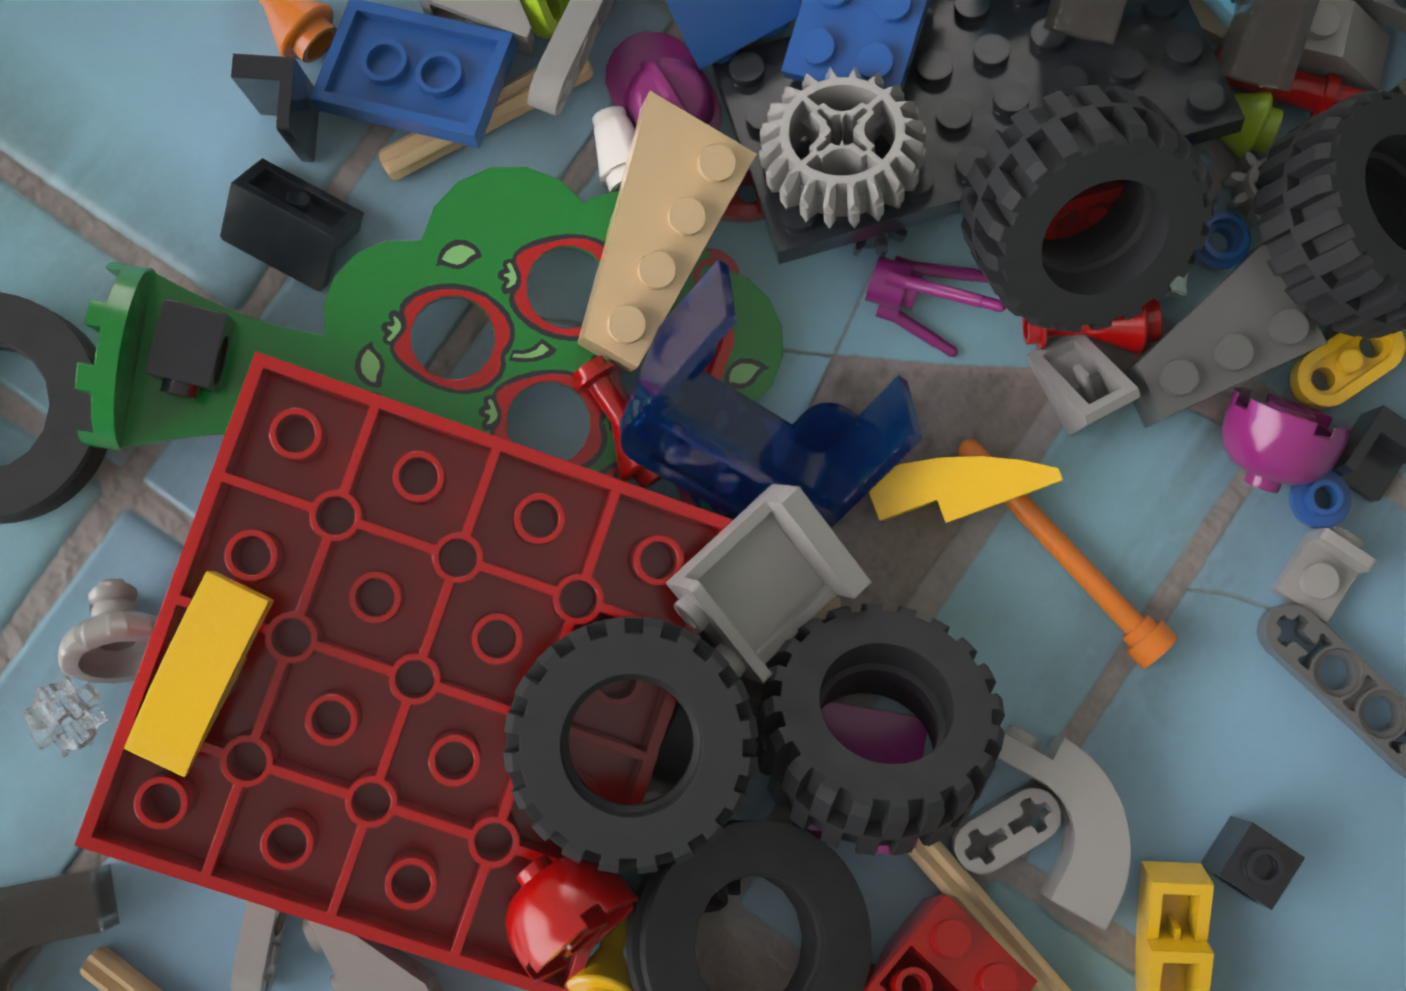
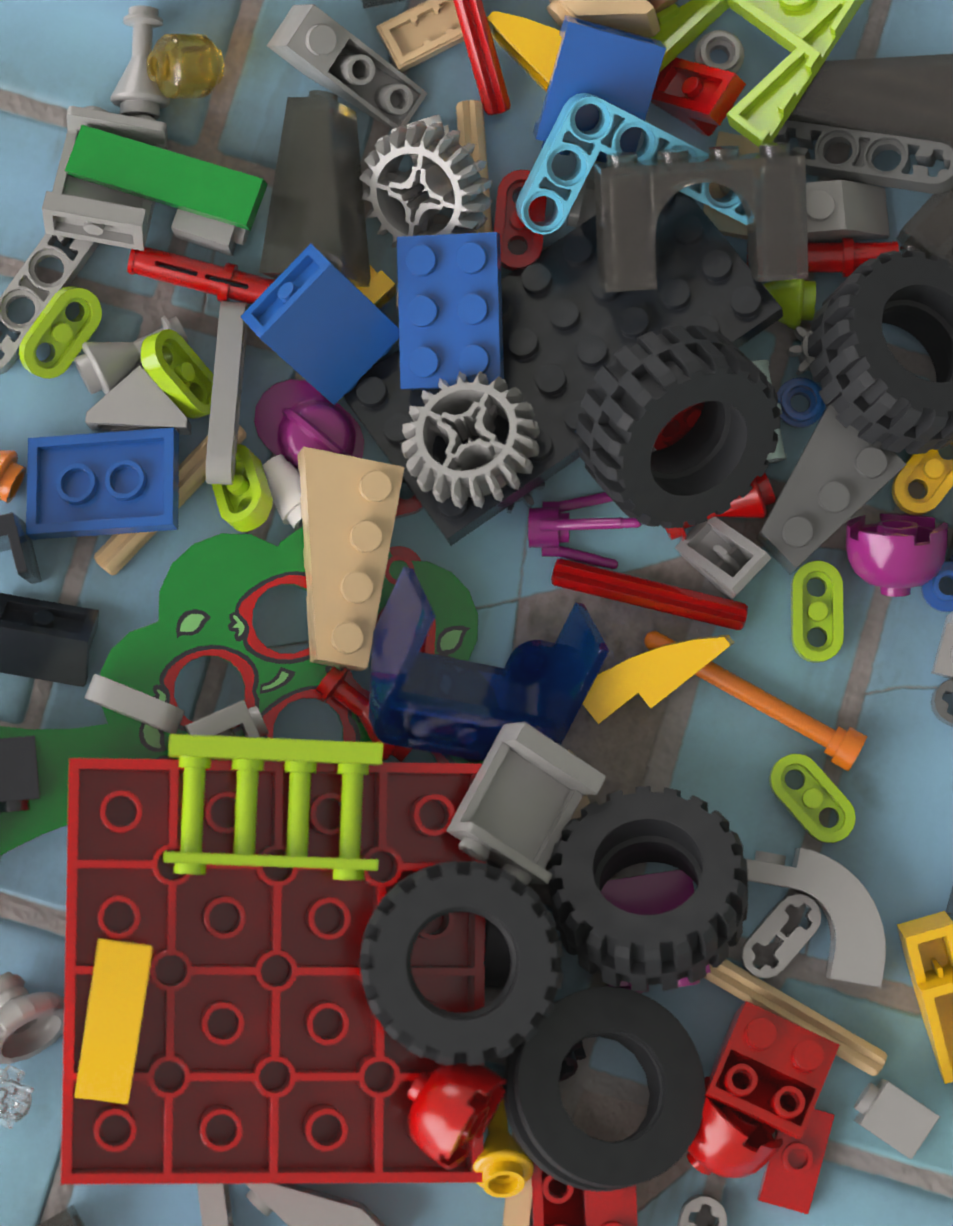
camera: 15 degrees left, 0 degrees up
none -> light grey beam [84,674,185,734]
none -> lime fence [163,734,383,880]
none -> light grey bracket [184,700,268,738]
none -> lime plate [211,444,273,532]
none -> red axle [551,558,748,630]
none -> lime plate [769,754,856,843]
none -> lime plate [791,561,844,663]

